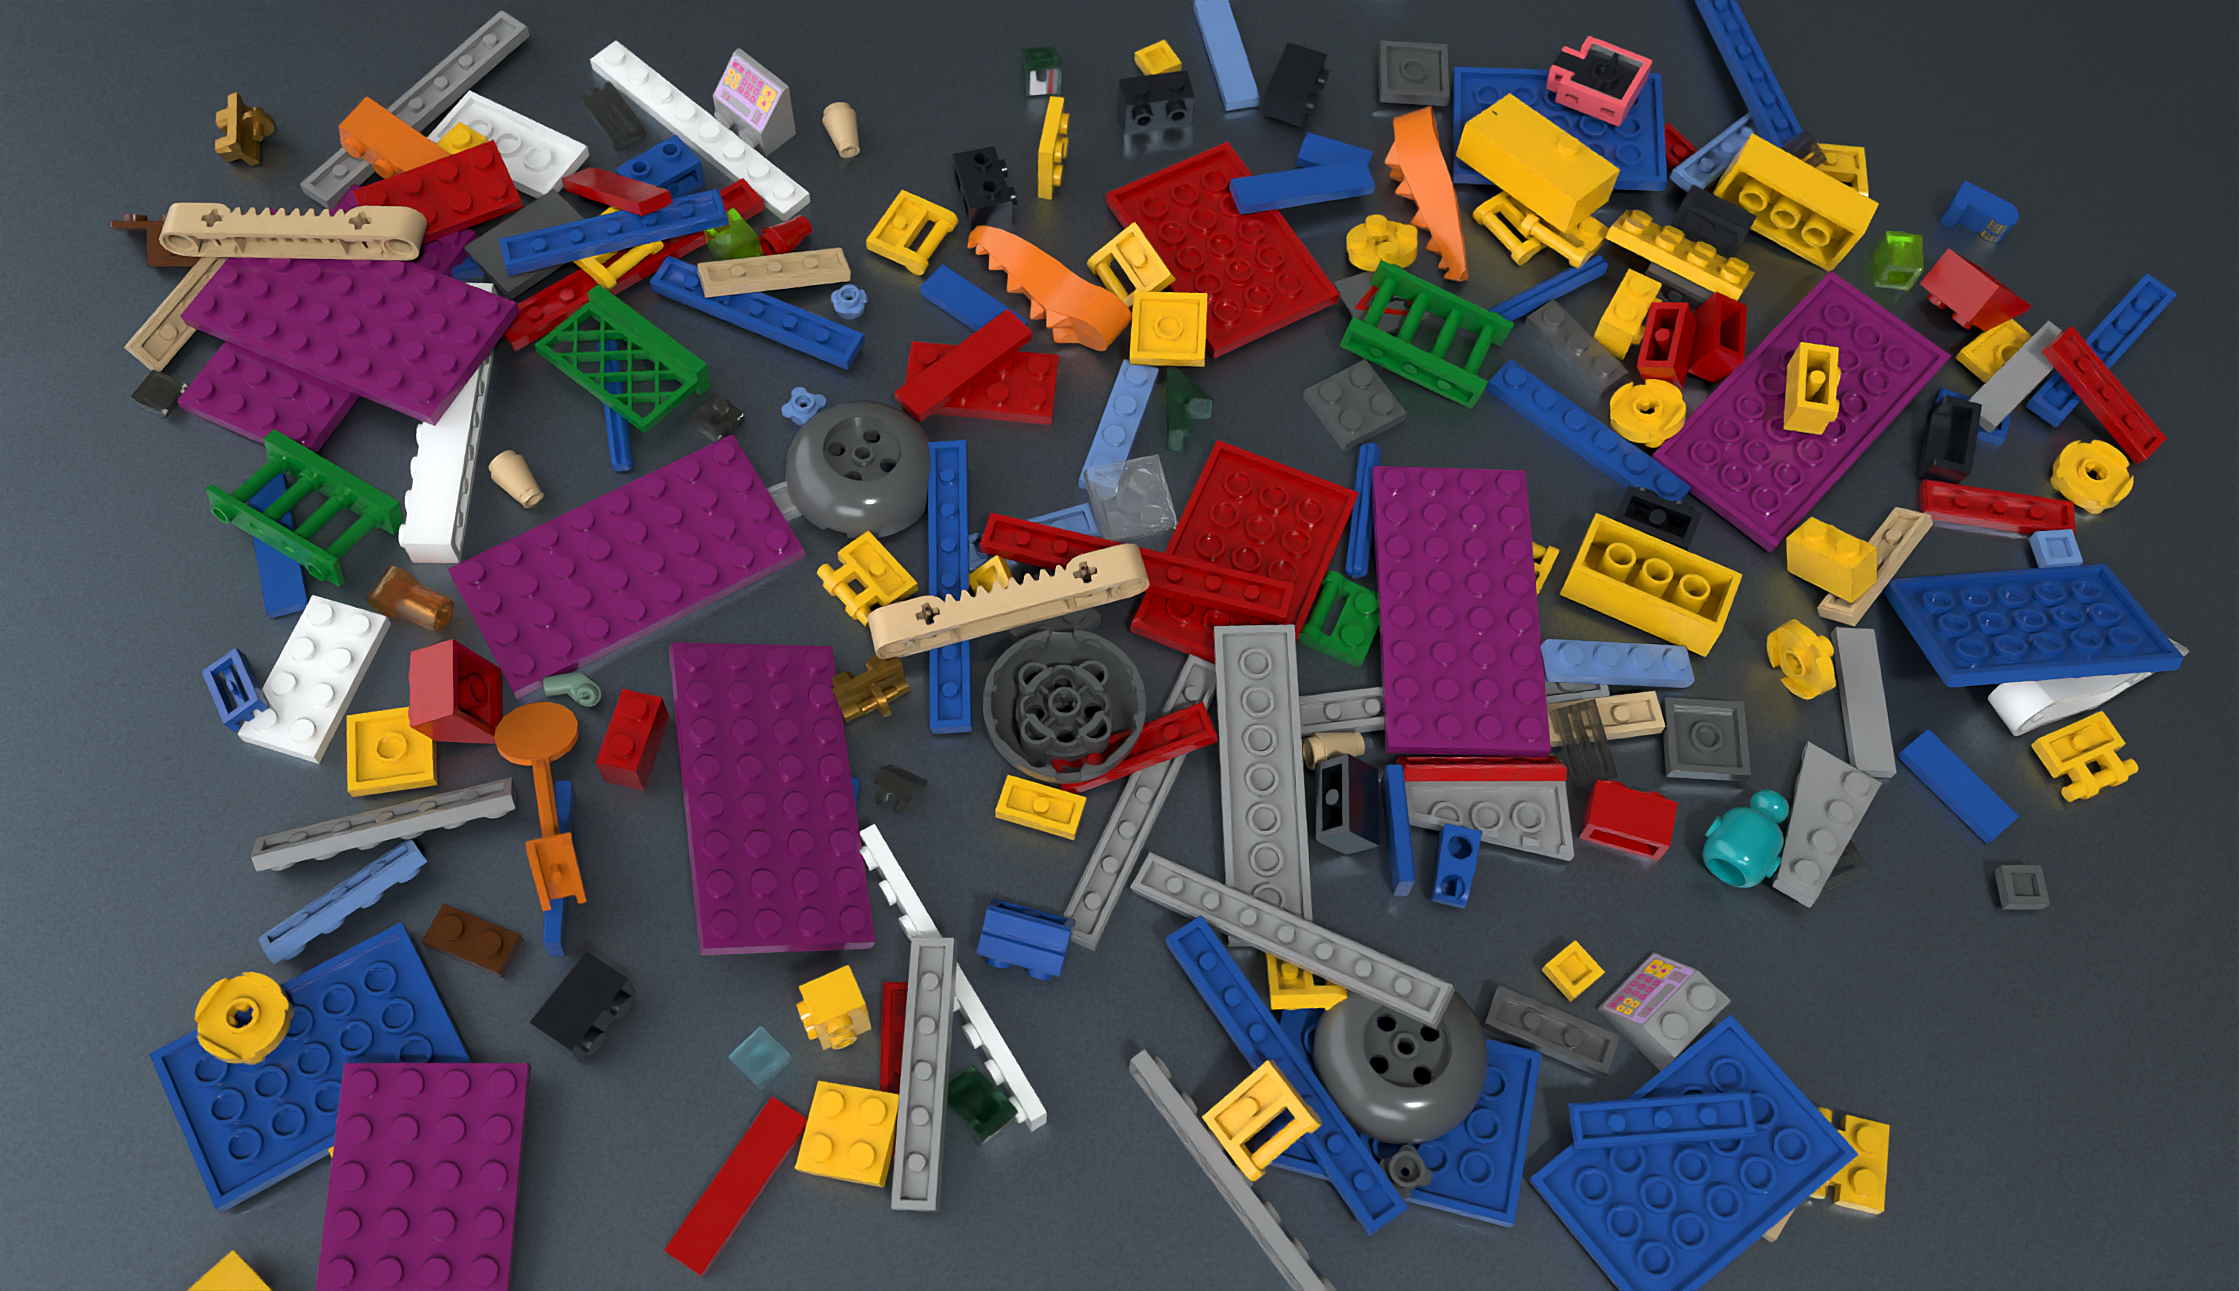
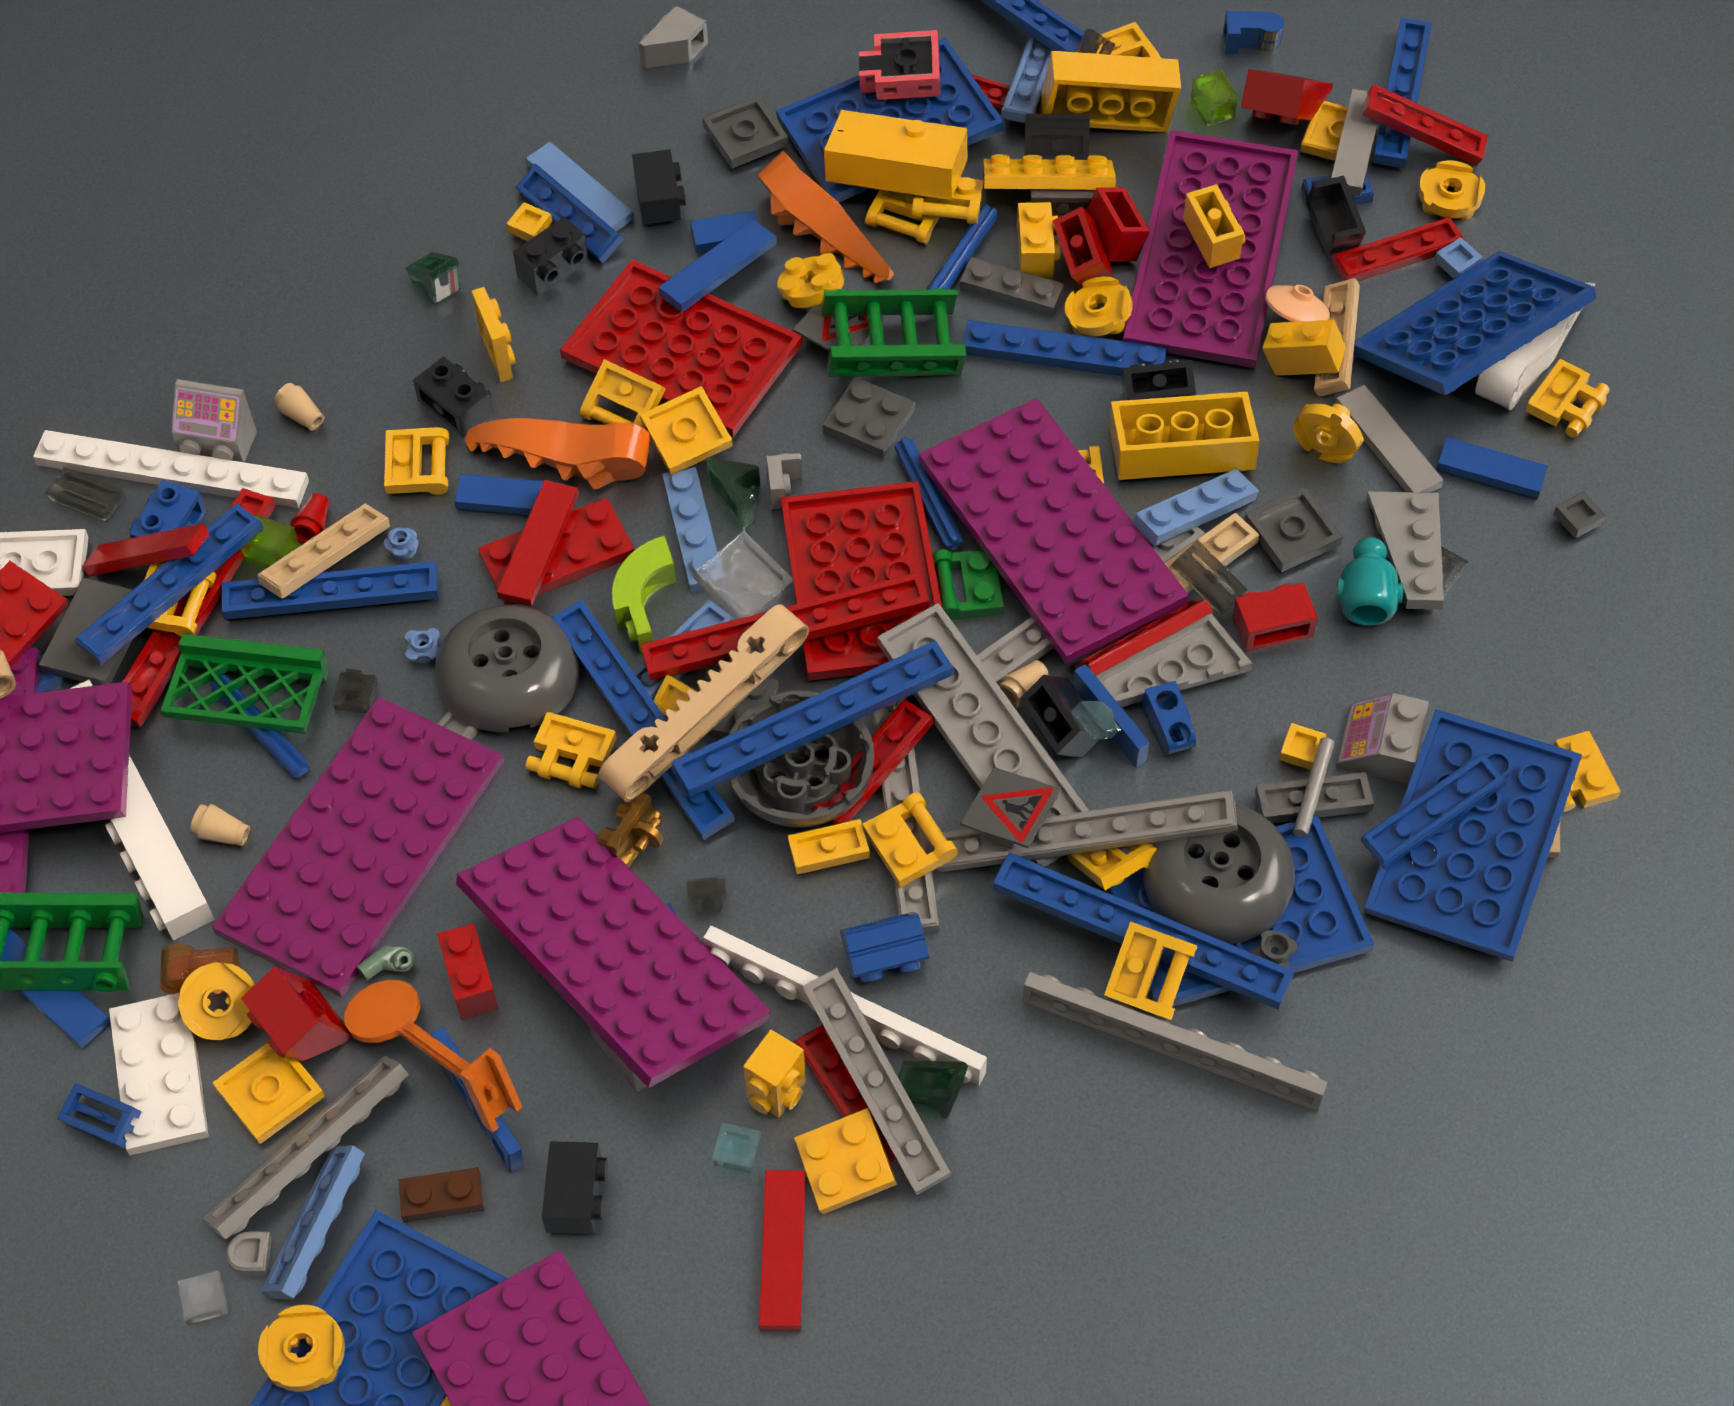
camera: 25 degrees left, 5 degrees down
none -> yellow plate [177,962,255,1040]
none -> clear plate [178,1270,229,1325]
none -> light grey tile [226,1232,272,1276]
none -> blue tile [515,163,625,264]
none -> lime arch [612,536,676,654]
none -> blue plate [672,640,953,798]
none -> light grey bracket [766,453,802,510]
none -> yellow plate [862,792,958,888]
none -> dark grey piece [960,767,1061,849]
none -> clear light blue plate [1072,701,1121,739]
none -> light nougat dish [1265,285,1330,322]
none -> light grey bar [1293,737,1335,838]

